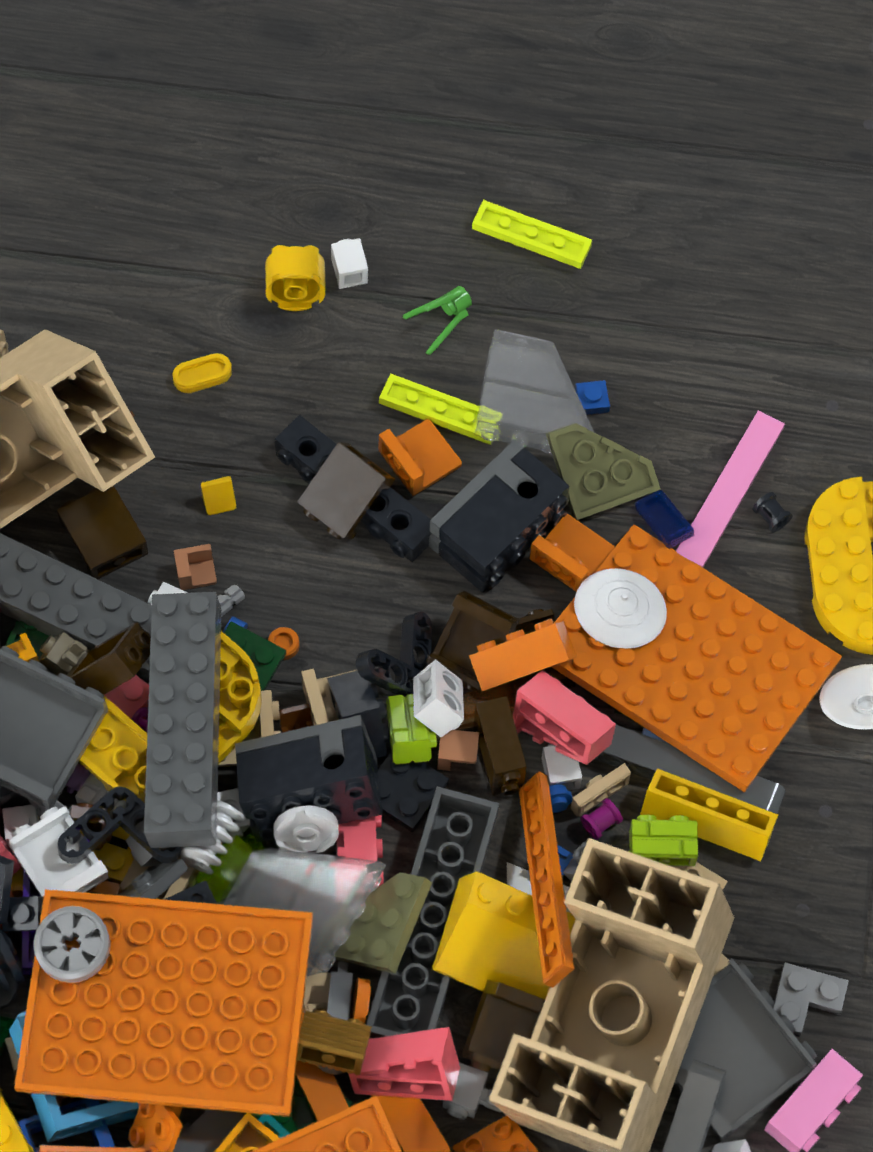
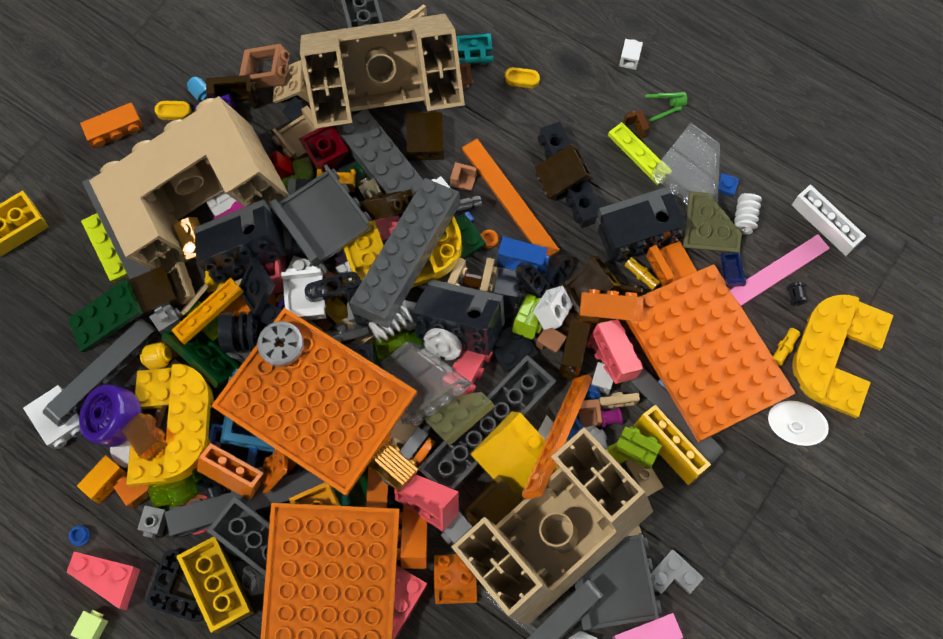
camera: 30 degrees right, 5 degrees up
yellow slope [201,476,236,516] -> none
yellow brick [265,245,325,311] -> none
orange bracket [379,419,462,496] -> none
neon yellow plate [472,200,592,269] -> none
white hat [574,568,667,649] -> none
none -> teal plate [456,34,493,66]
none -> orange tile [462,139,560,258]
none -> blue window [497,237,549,275]
none -> nougat panel [578,399,602,428]
none -> reddish brown bracket [623,110,651,139]
none -> yellow pin [624,257,660,291]
none -> white piece [734,193,762,235]
none -> yellow pin [772,328,801,366]
none -> white brick [792,185,866,256]

